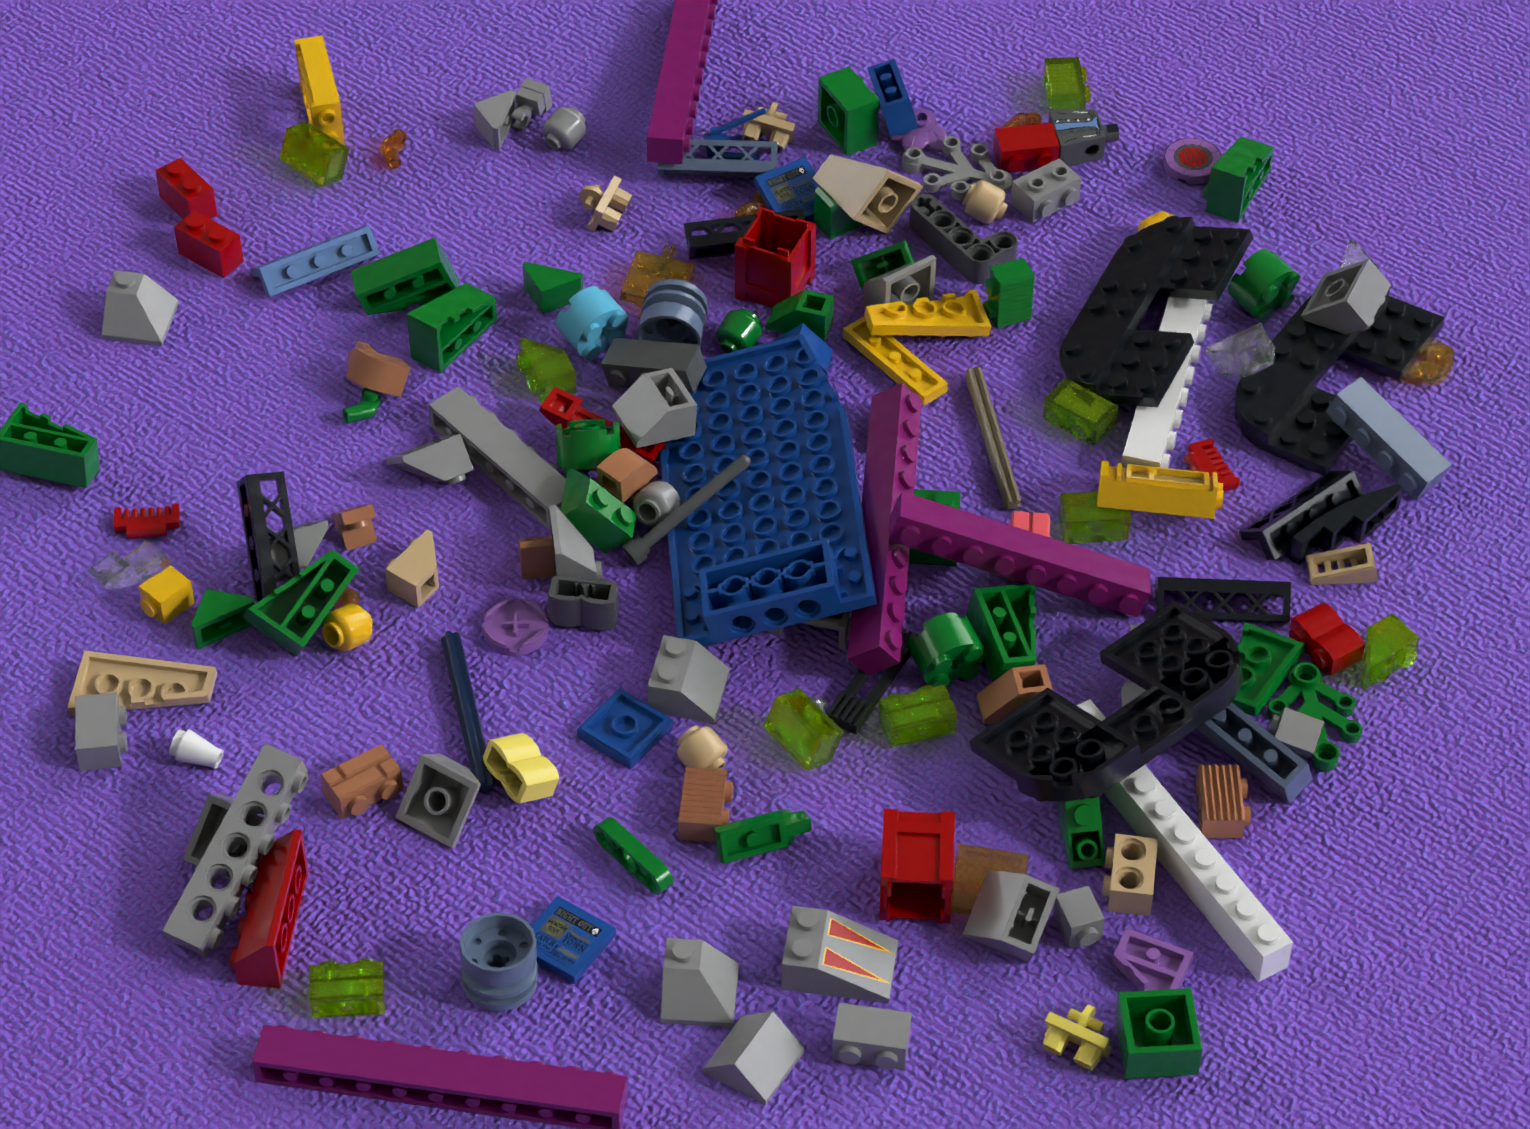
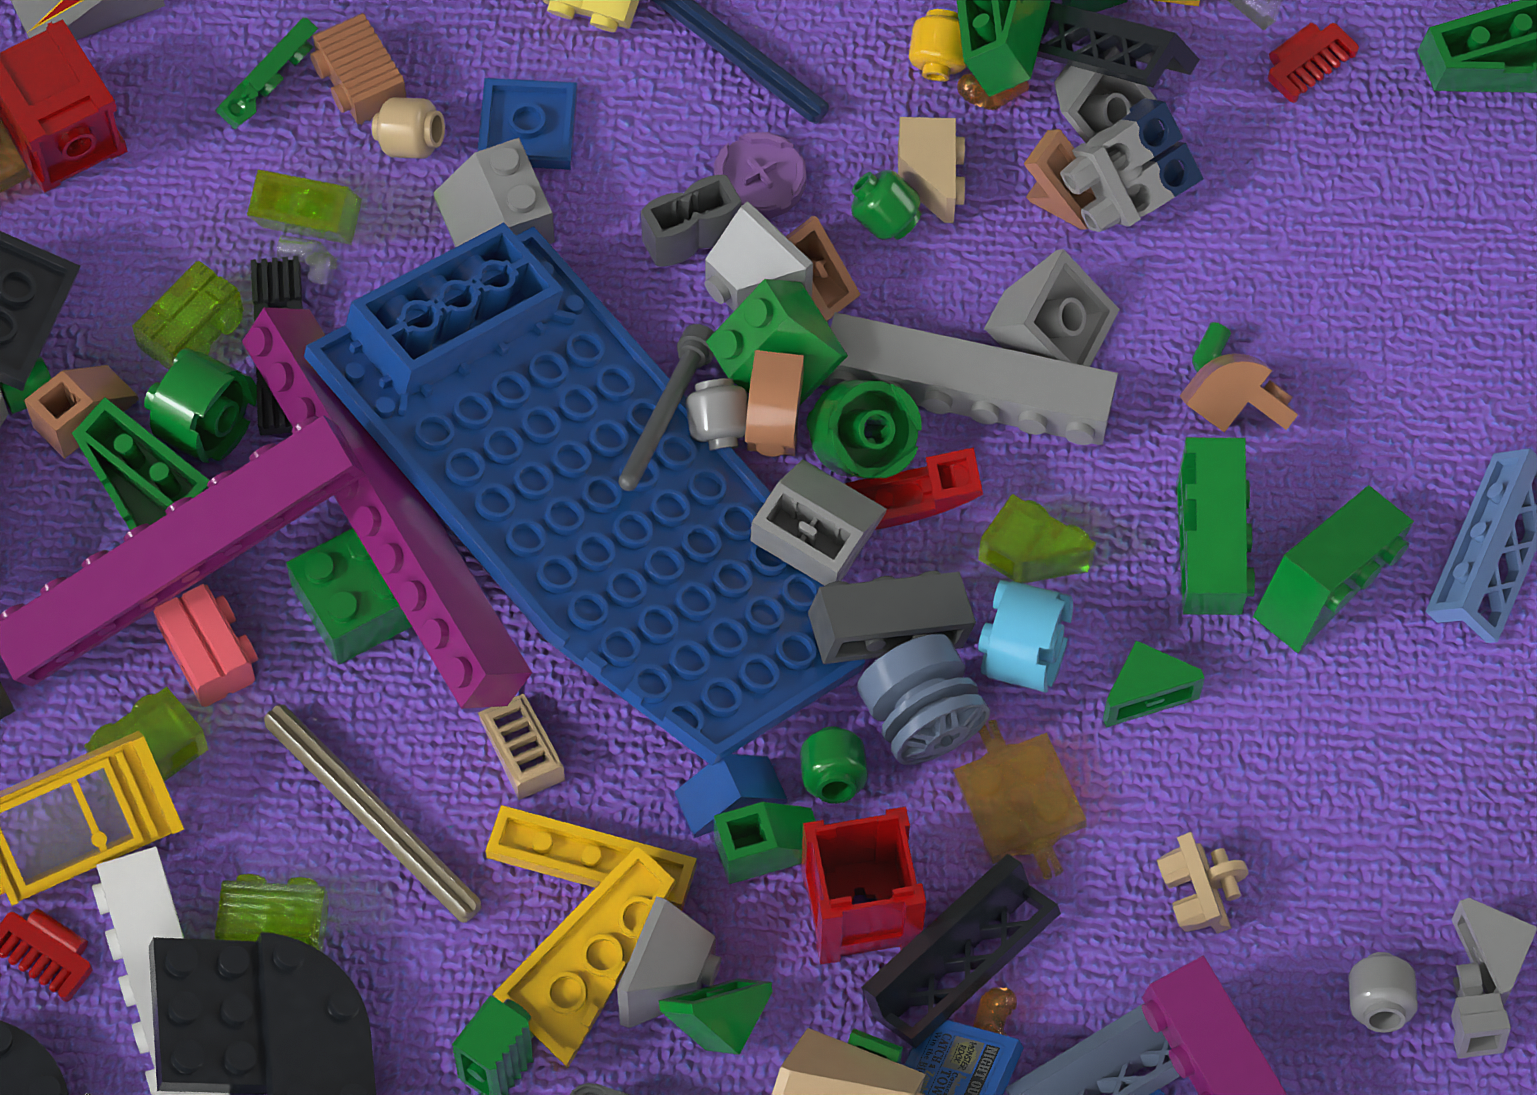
camera: 145 degrees right, 15 degrees up
none -> green head [851,170,921,240]
none -> light grey hips [1060,98,1204,232]

